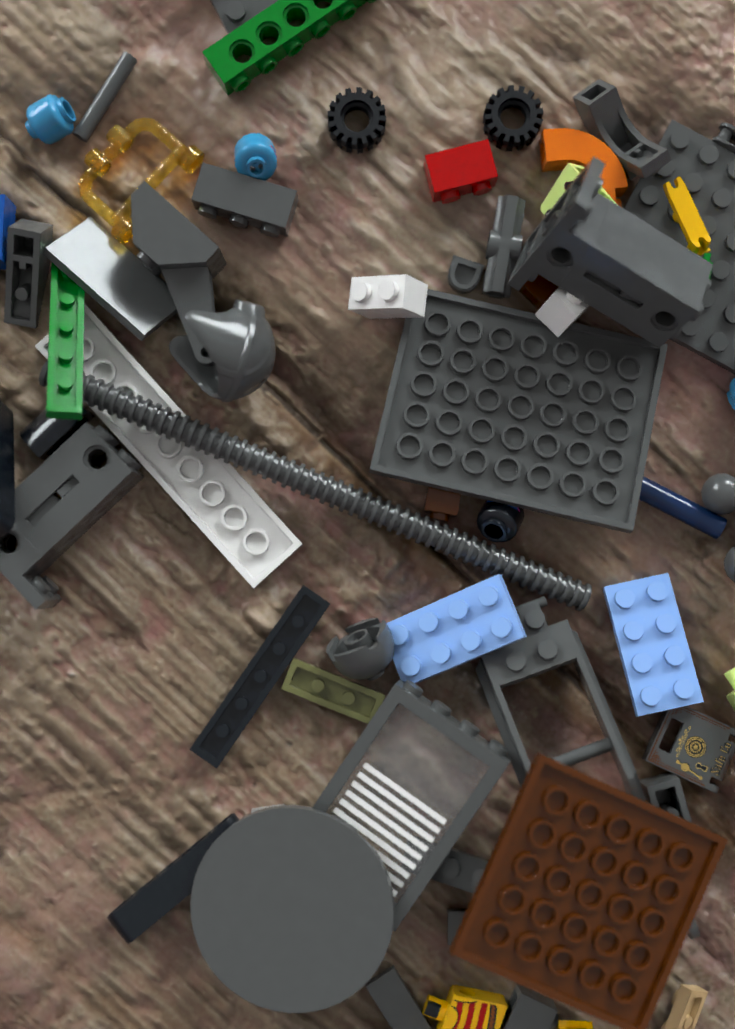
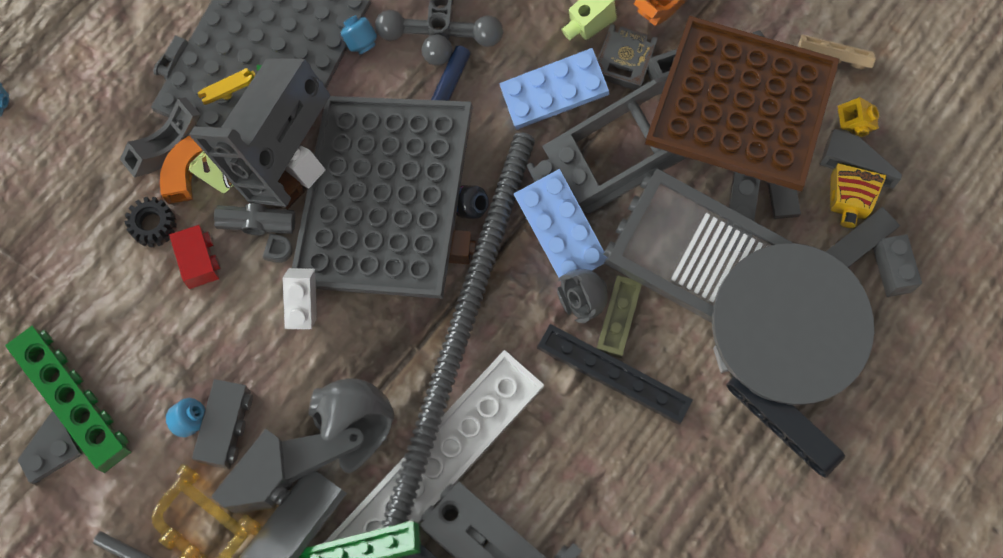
camera: 95 degrees left, 15 degrees down
black tyre [327,87,386,154] -> none

